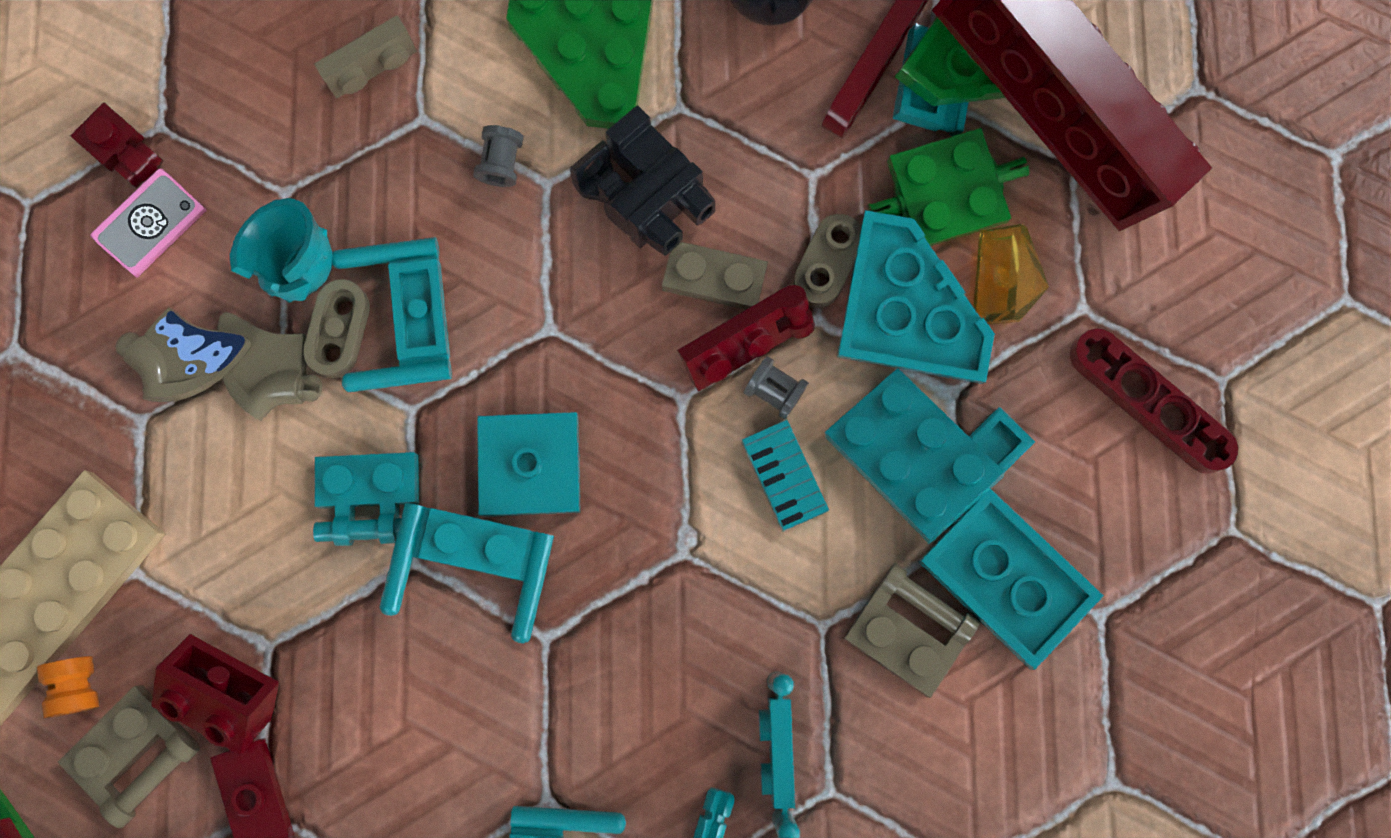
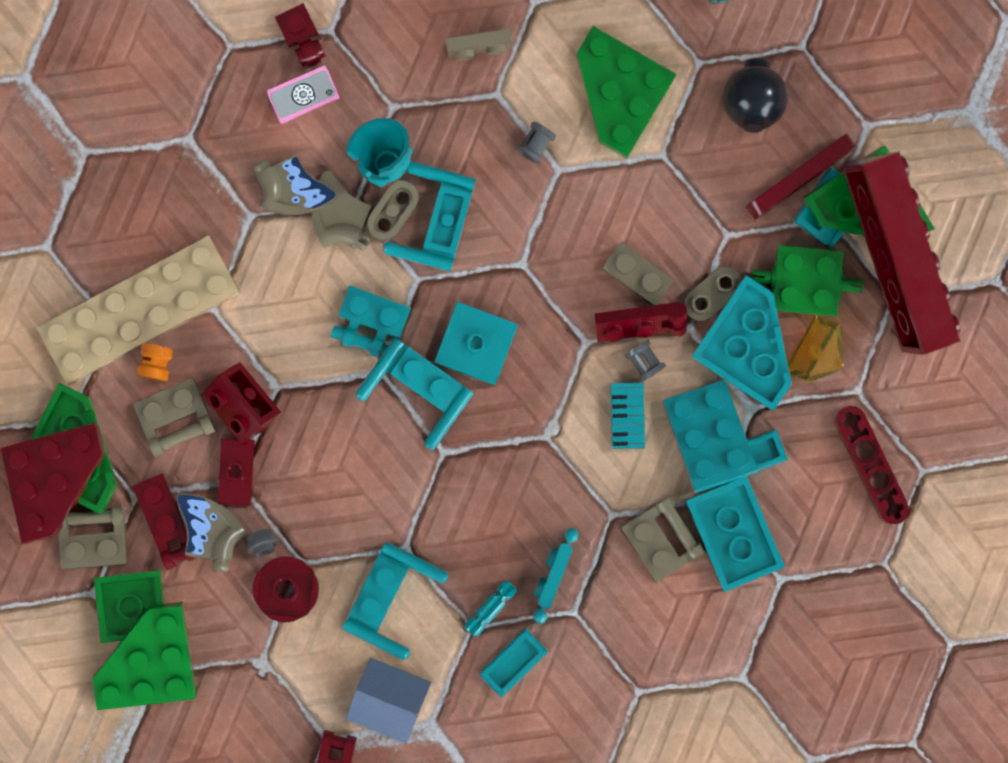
camera: 25 degrees right, 5 degrees up
black hips [570,105,716,256] -> none

